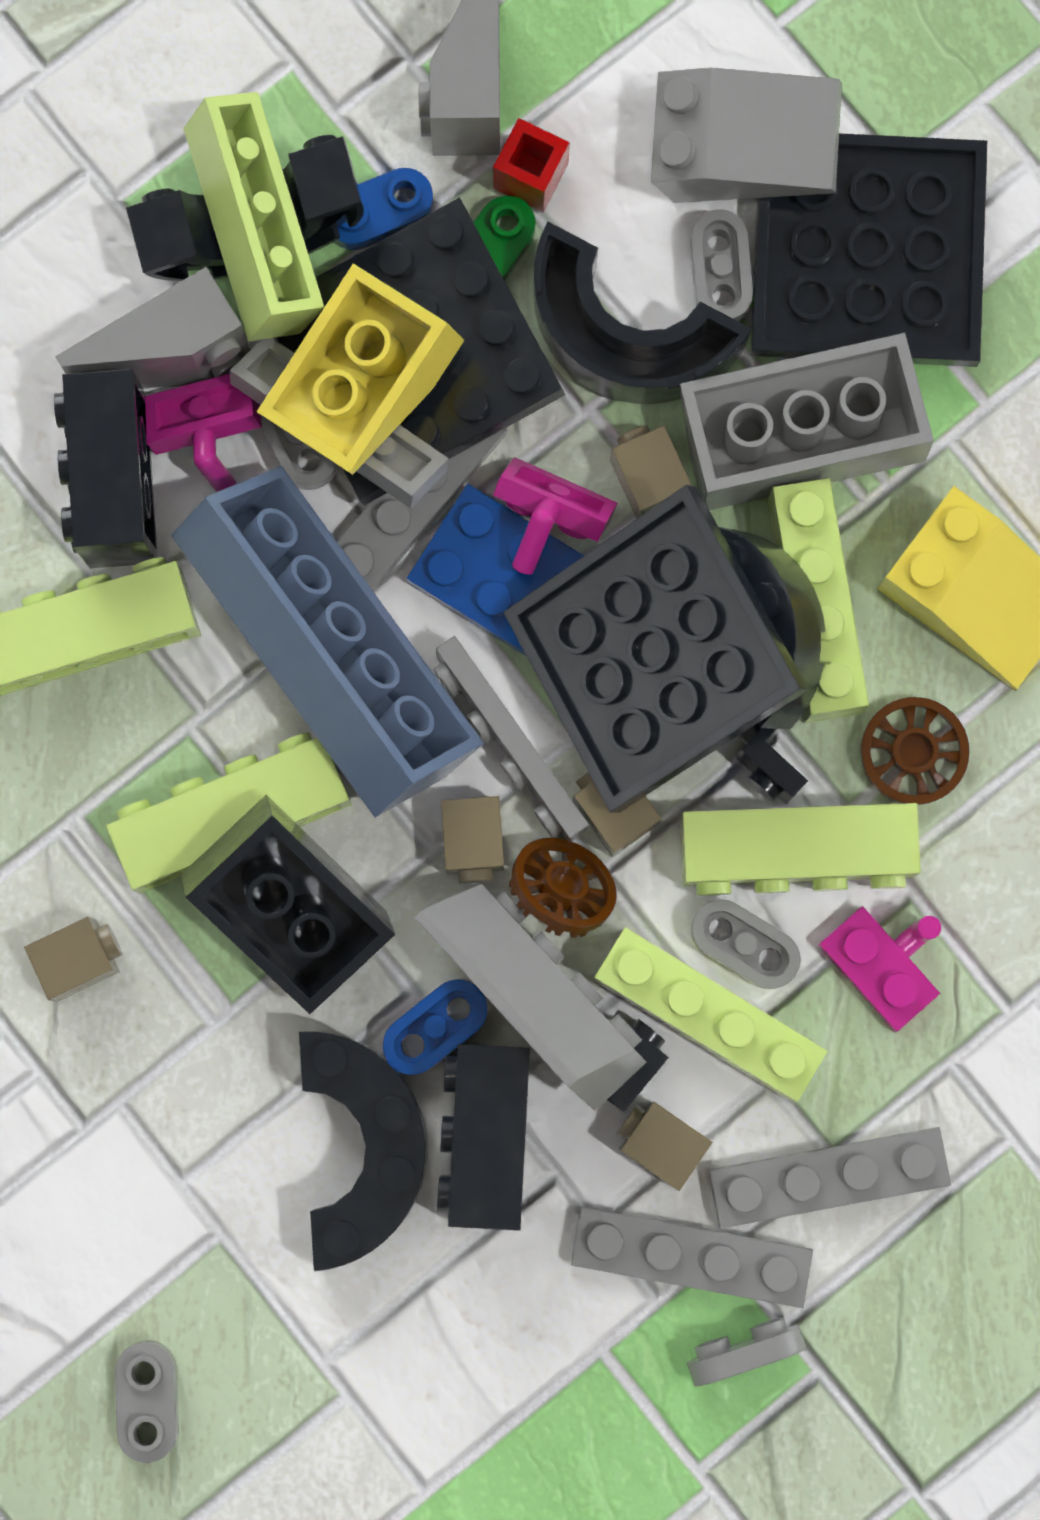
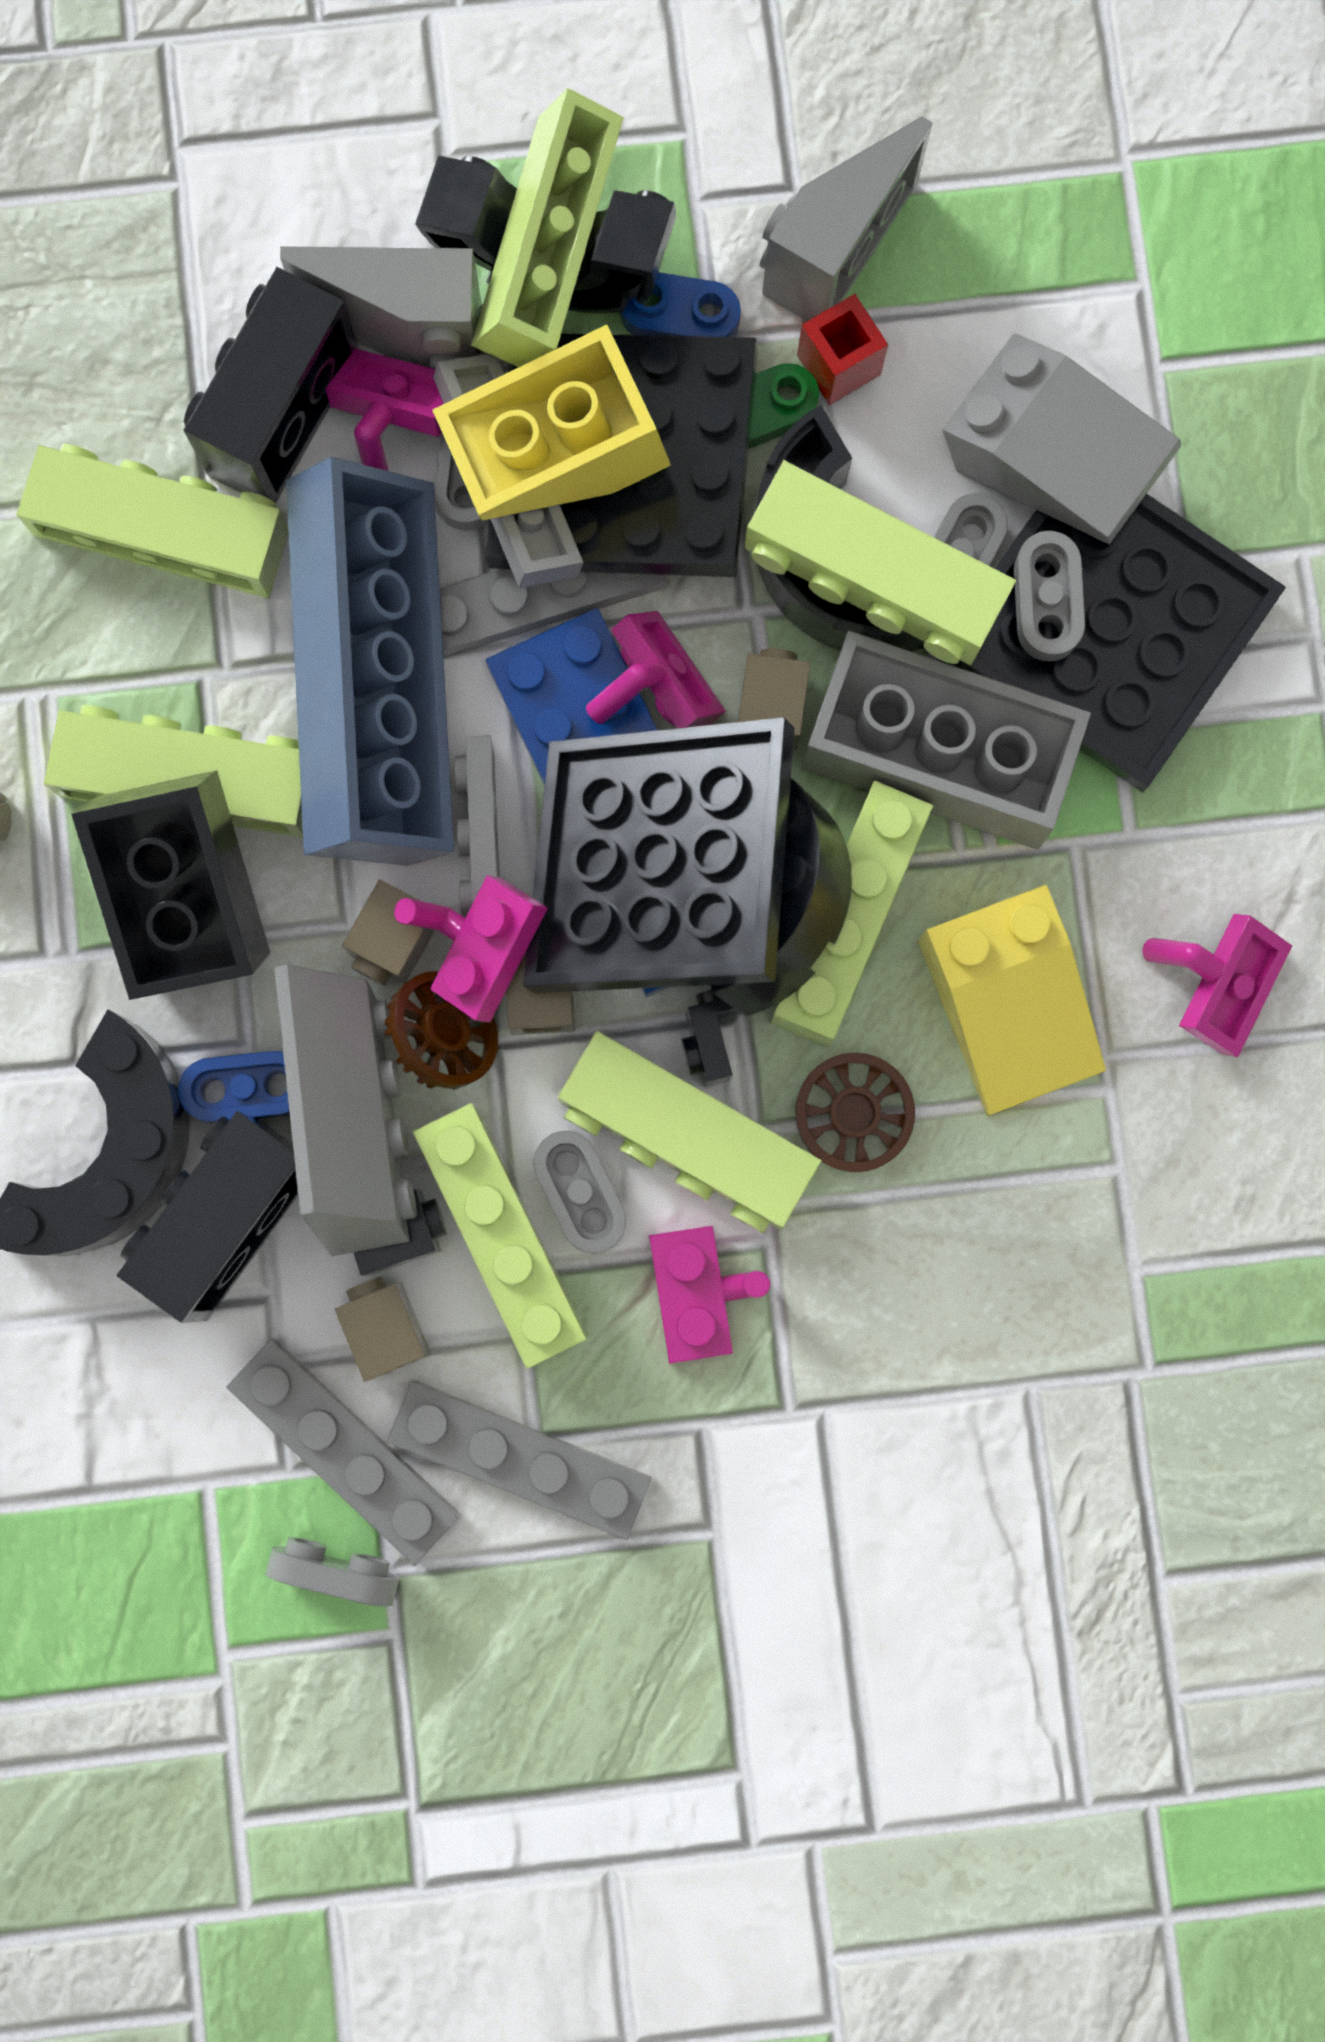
camera: 30 degrees right, 0 degrees up
none -> dark pink plate [394,875,548,1023]
none -> yellowish green brick [744,460,1016,666]
none -> light grey plate [1014,531,1085,661]

